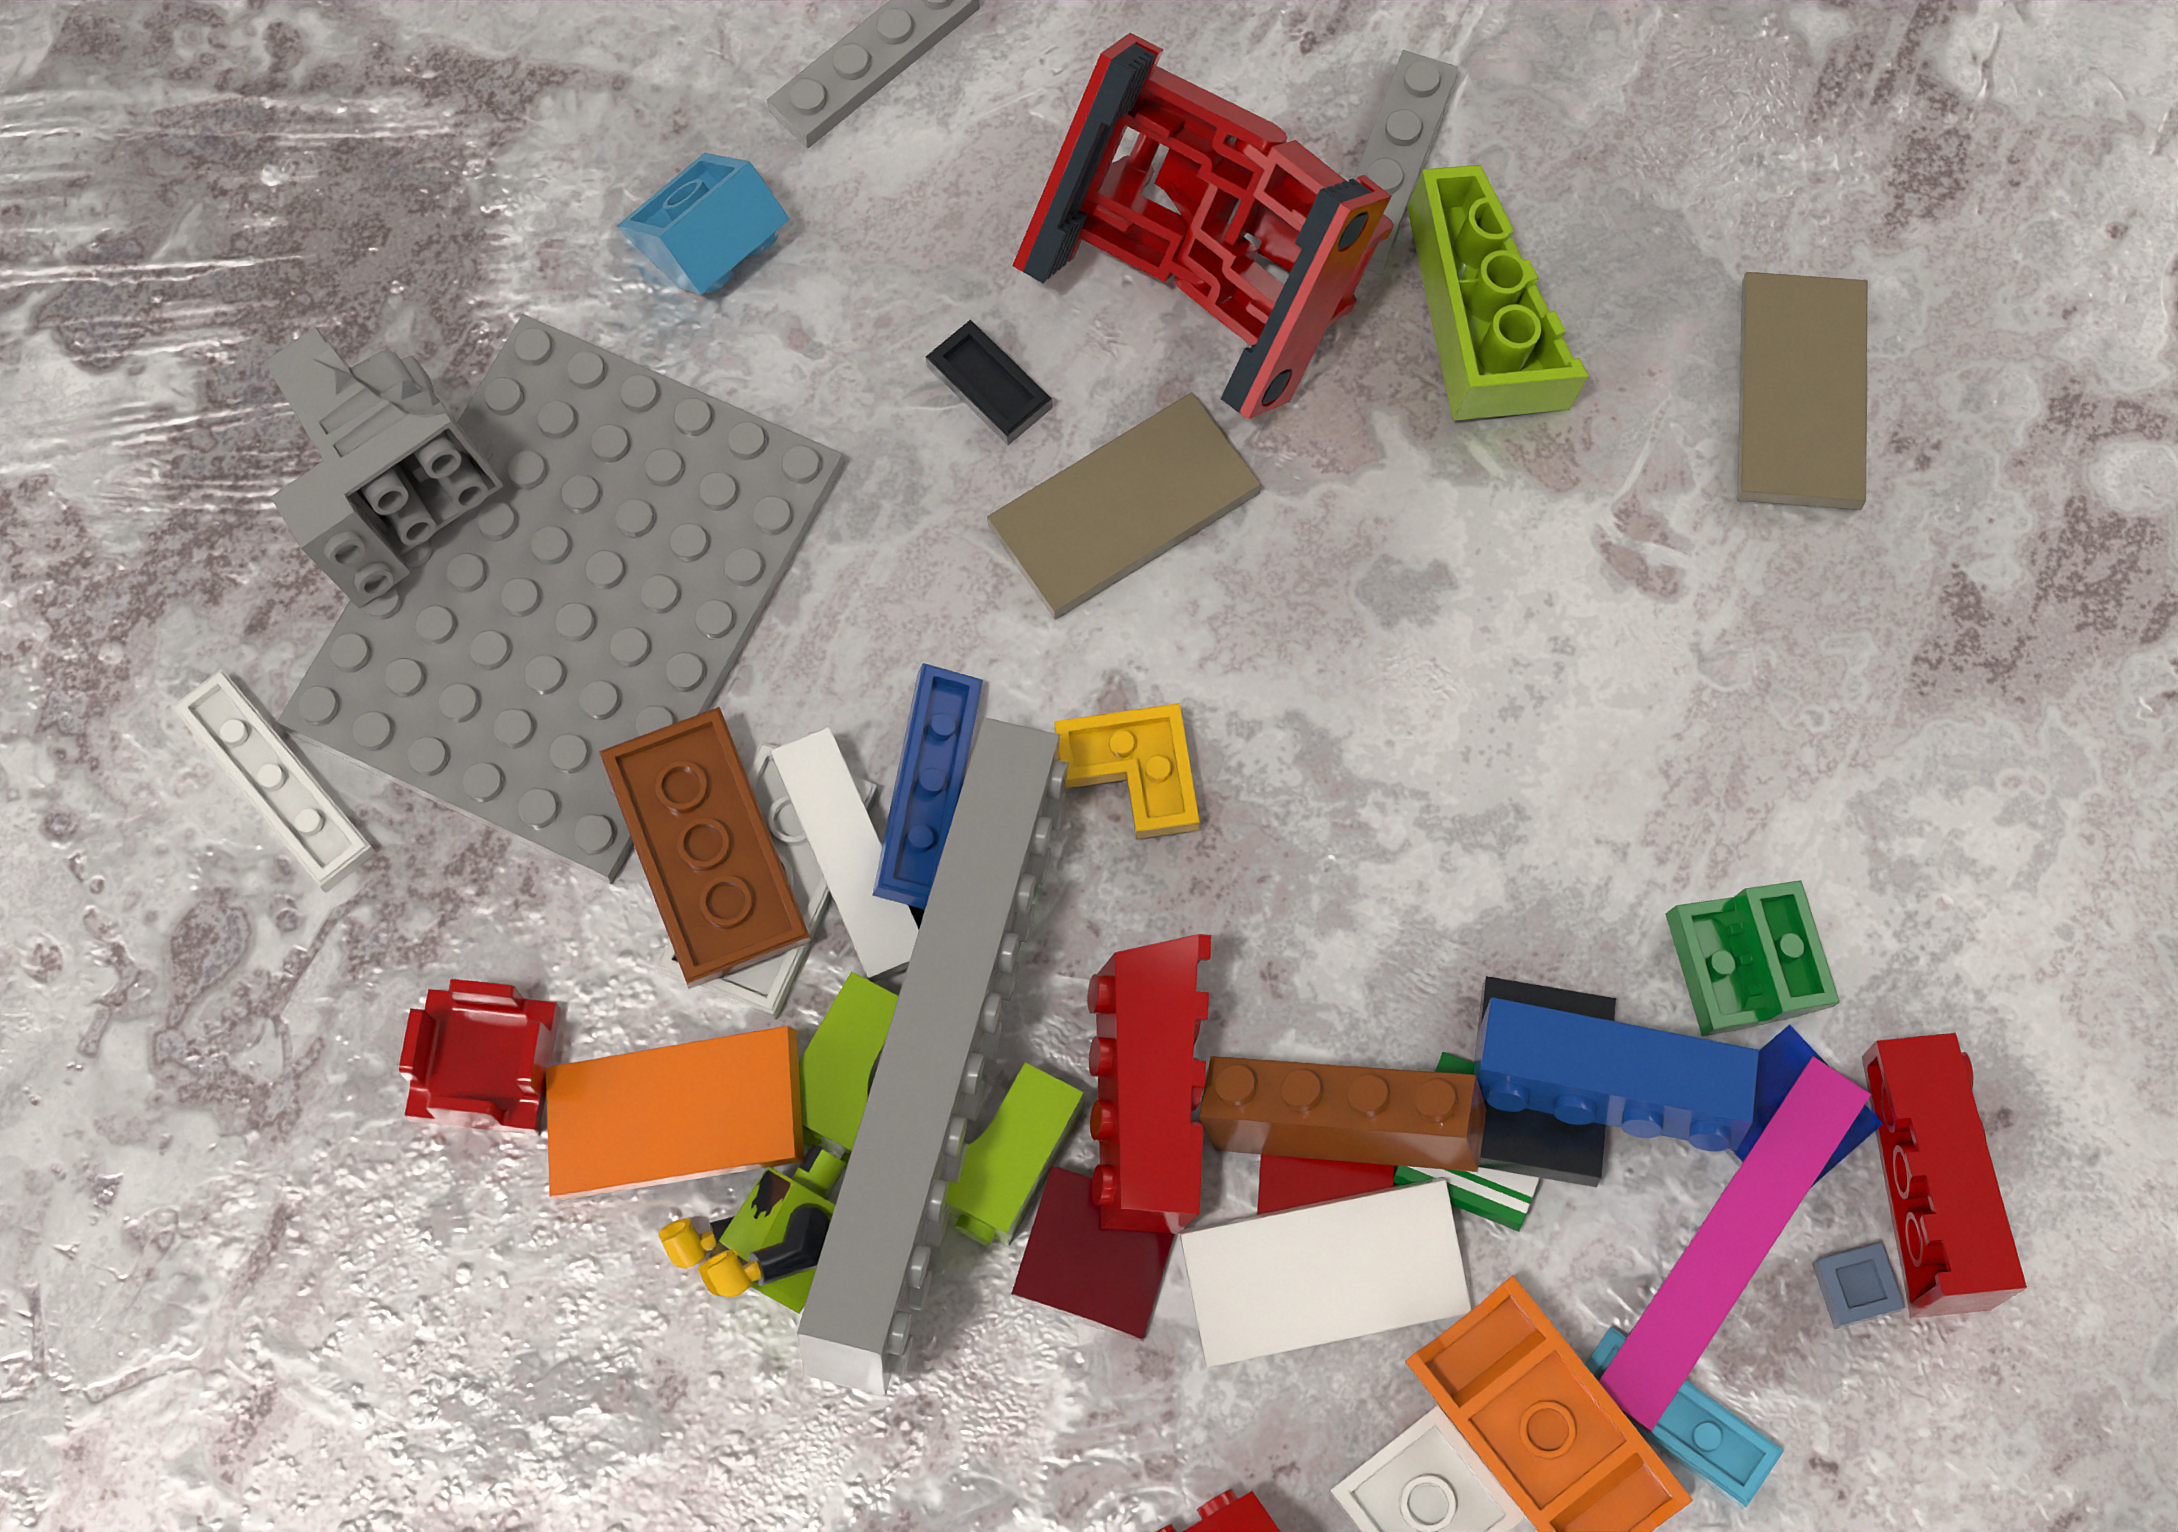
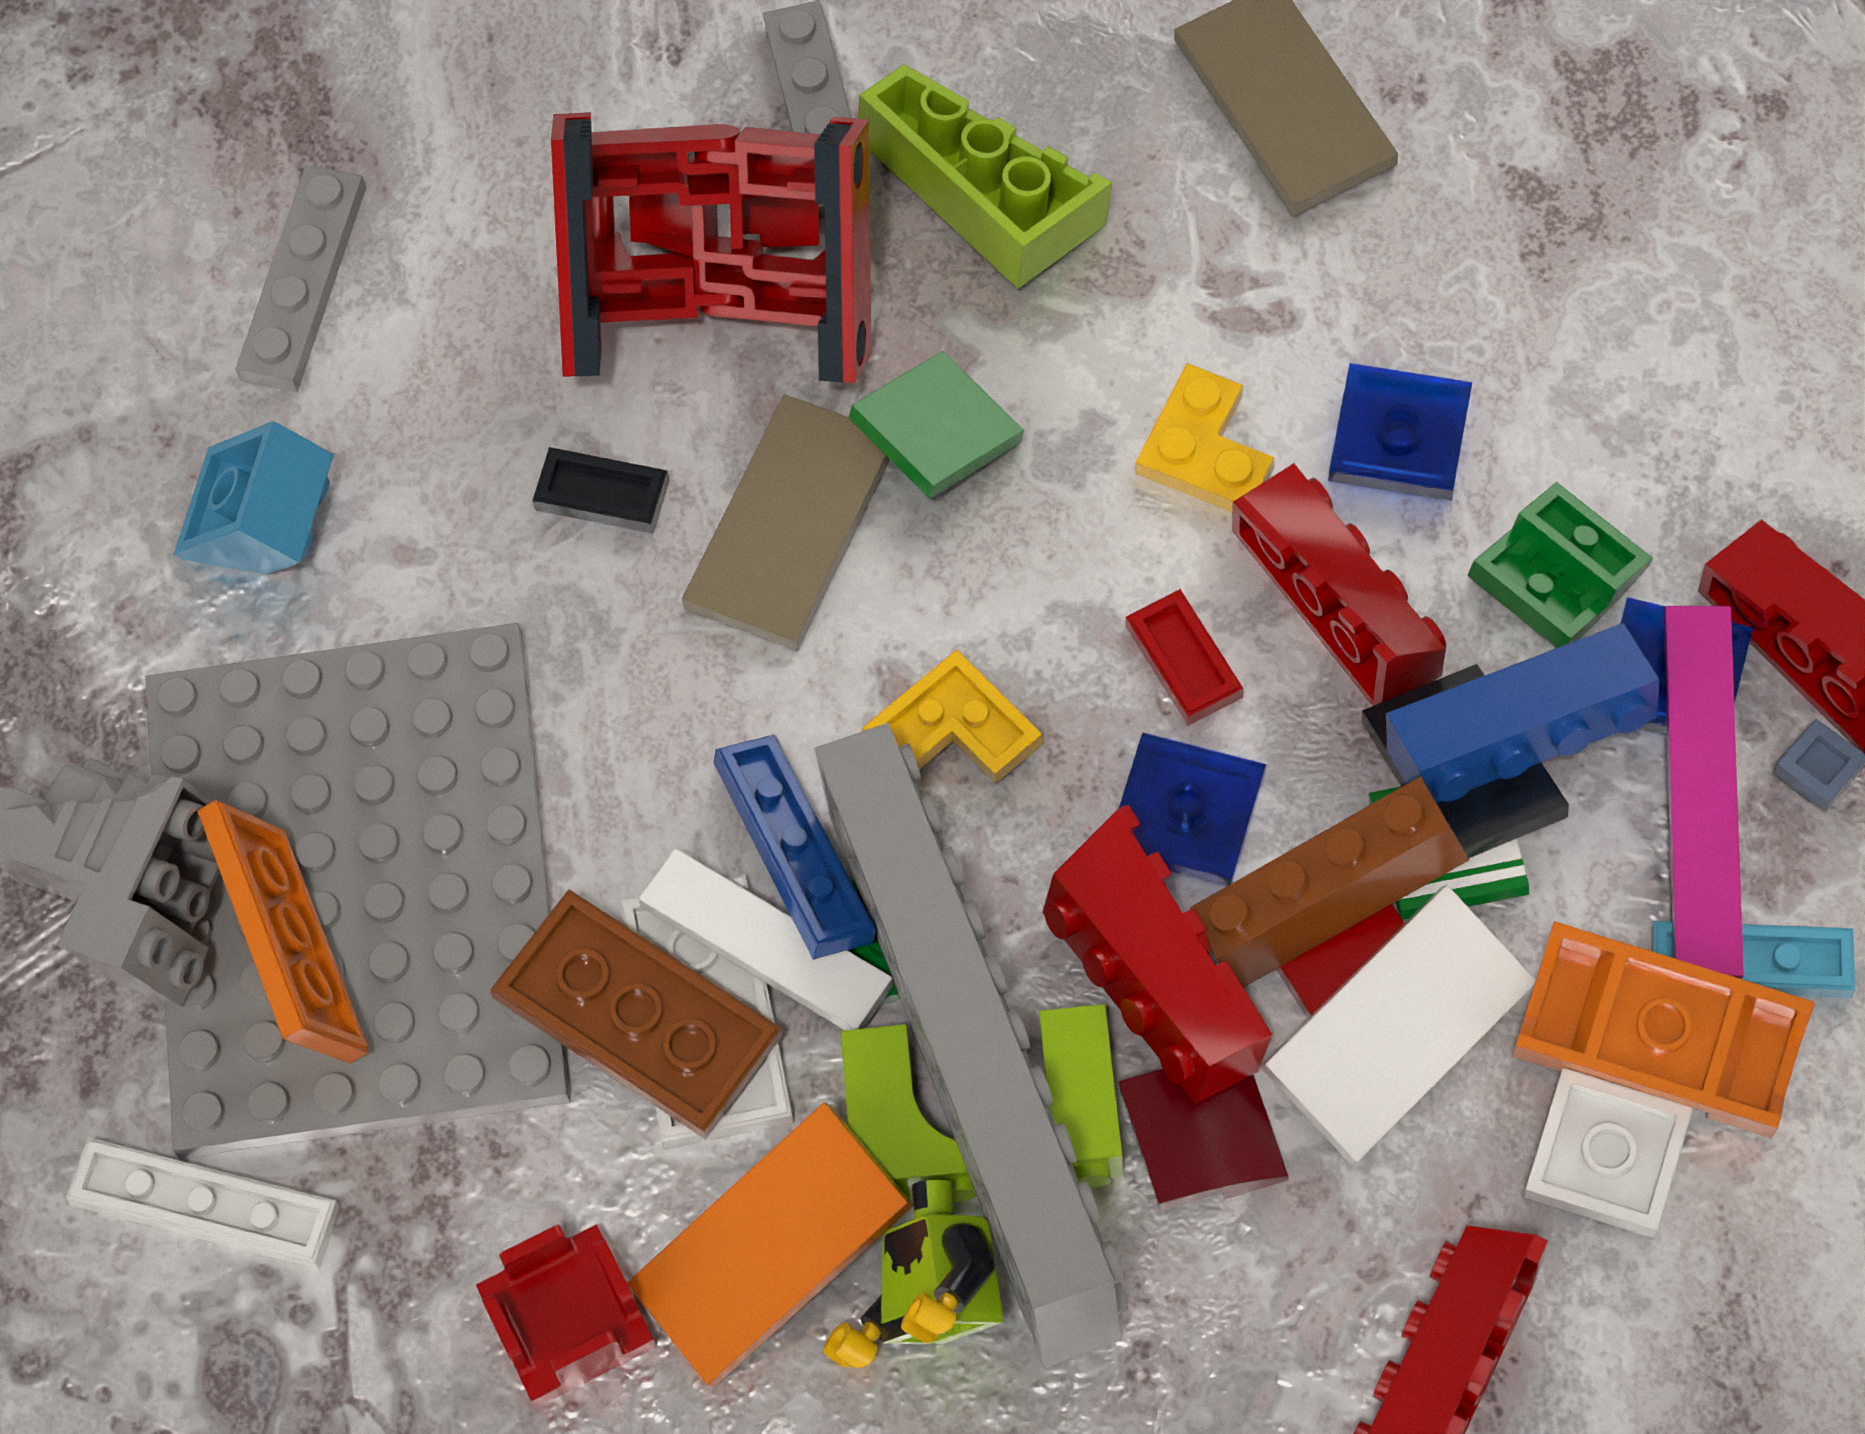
camera: 30 degrees left, 5 degrees down
none -> orange tile [197,800,369,1064]
none -> tile [849,351,1024,499]
none -> clear blue plate [1119,732,1266,886]
none -> red tile [1125,589,1244,726]
none -> yellow plate [1135,363,1275,512]
none -> red wedge [1232,463,1447,706]
none -> clear blue plate [1328,363,1472,501]

